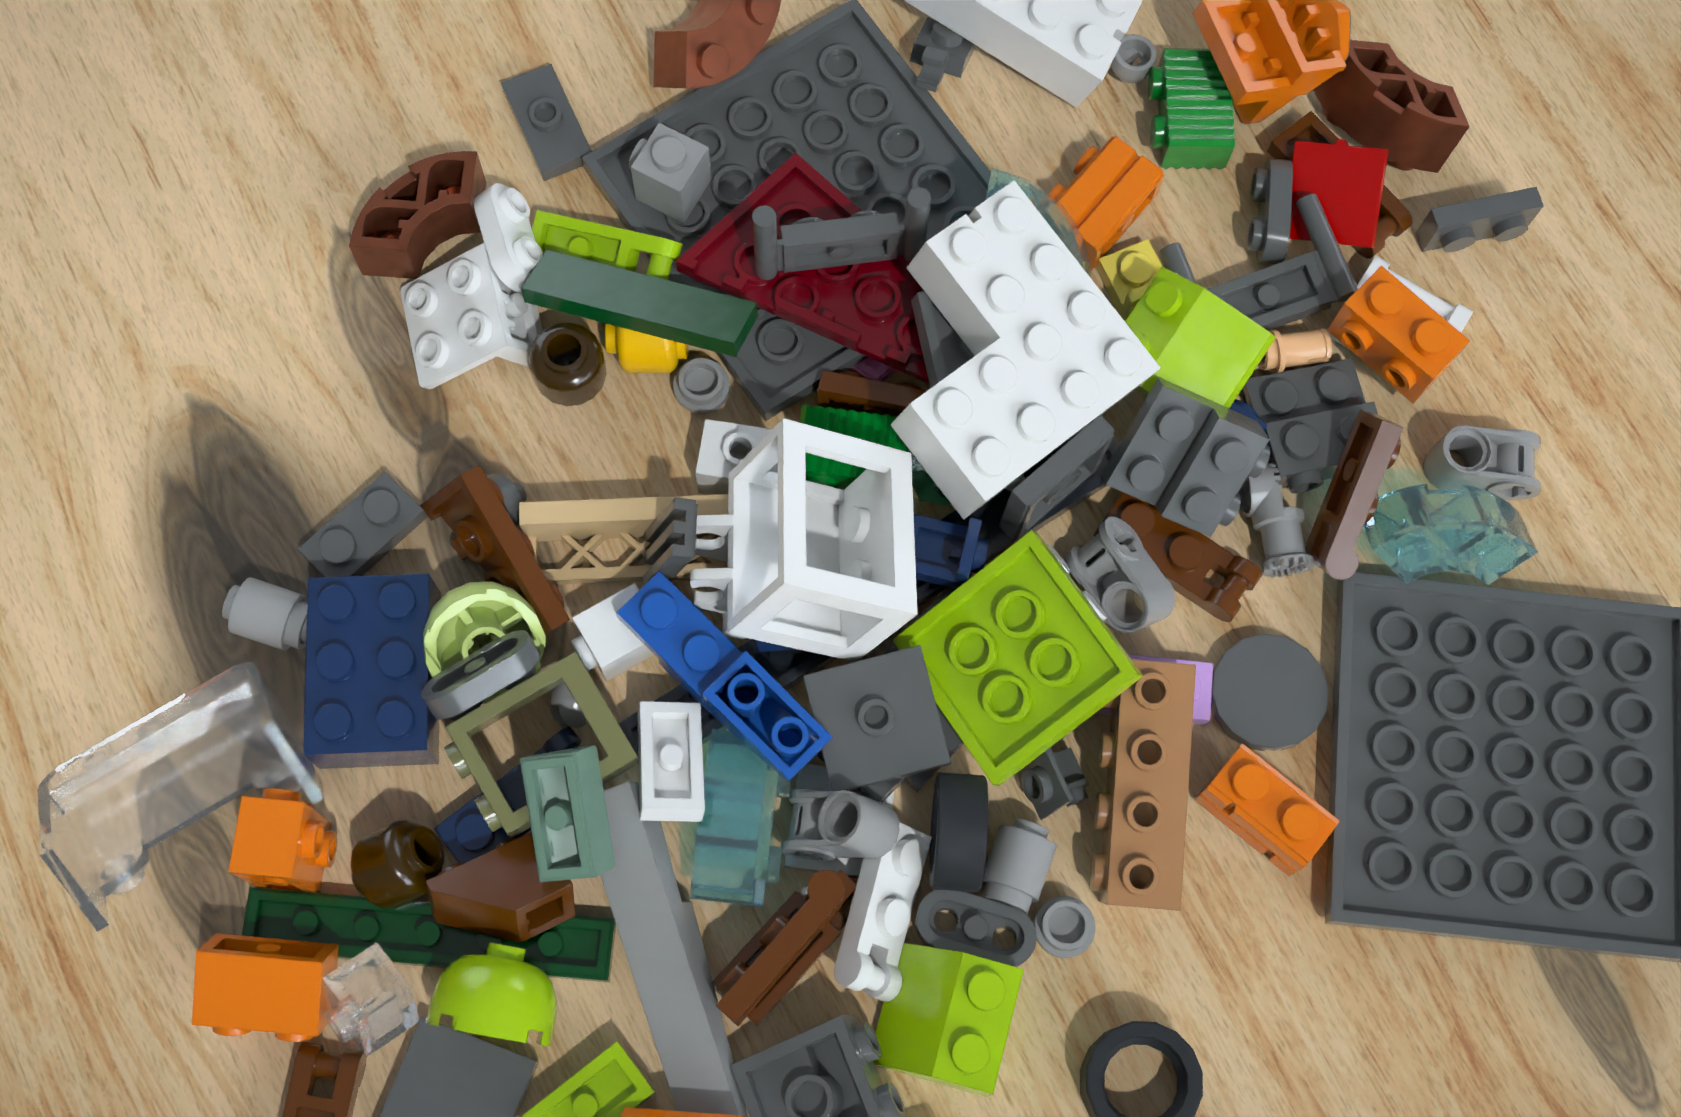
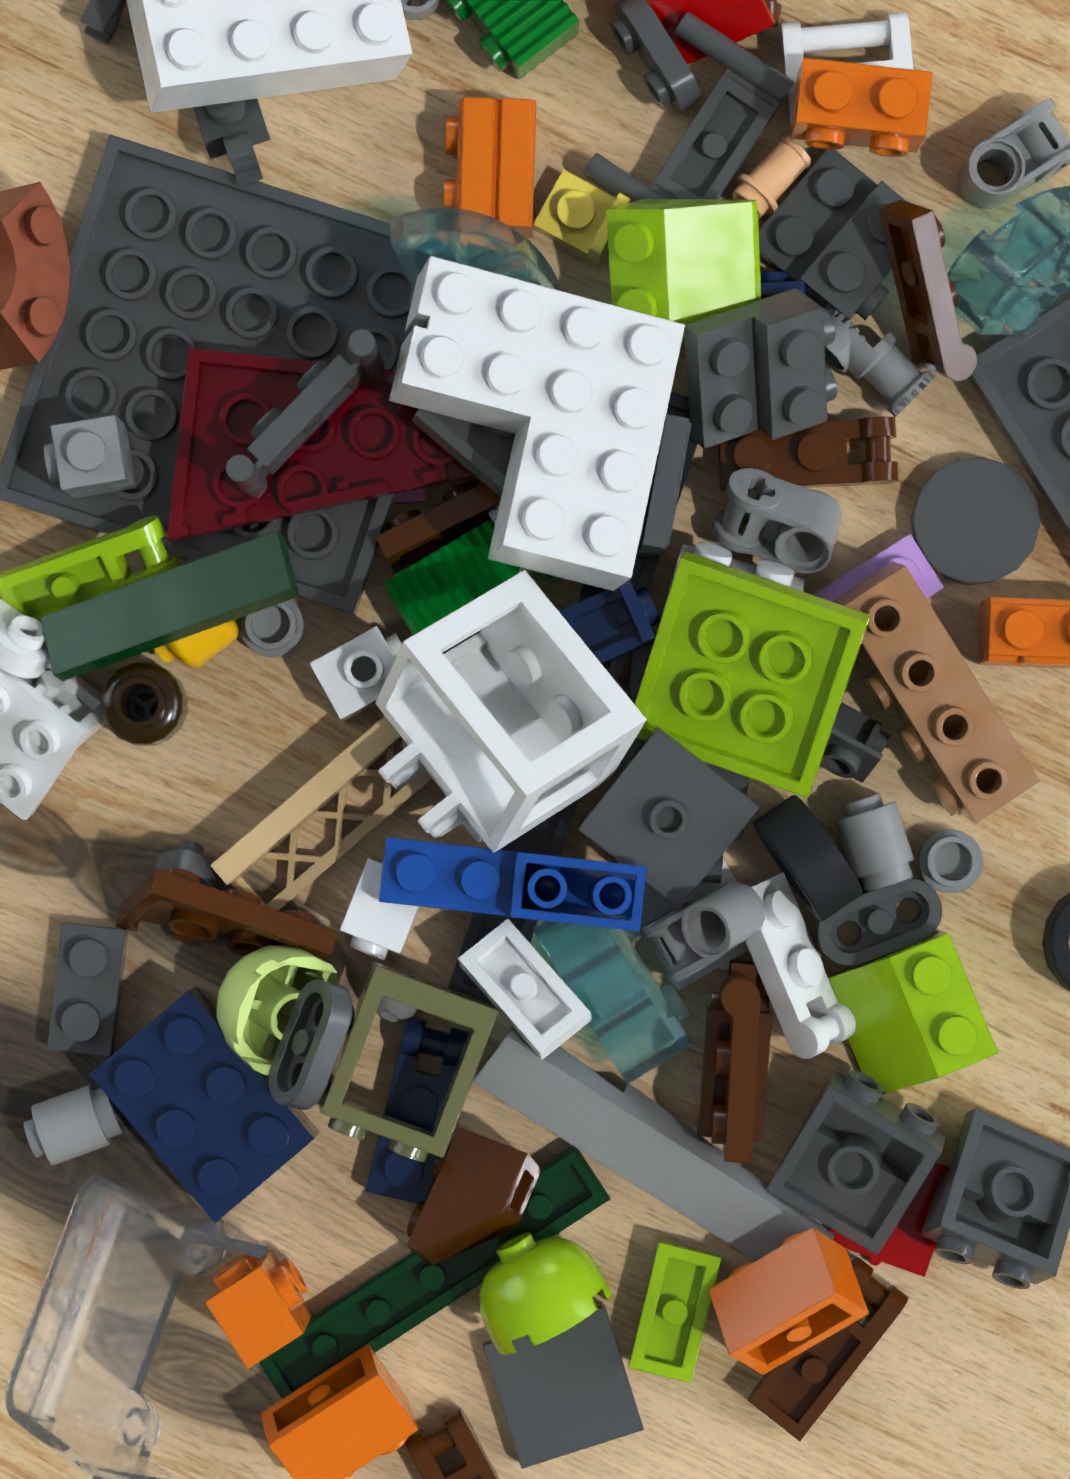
camera: 30 degrees left, 15 degrees up
clear brick [322,943,420,1057] -> none
dark brown head [350,819,445,909] -> none
sand green slope [520,745,615,882] -> none
dark grey tile [643,497,698,586] -> none

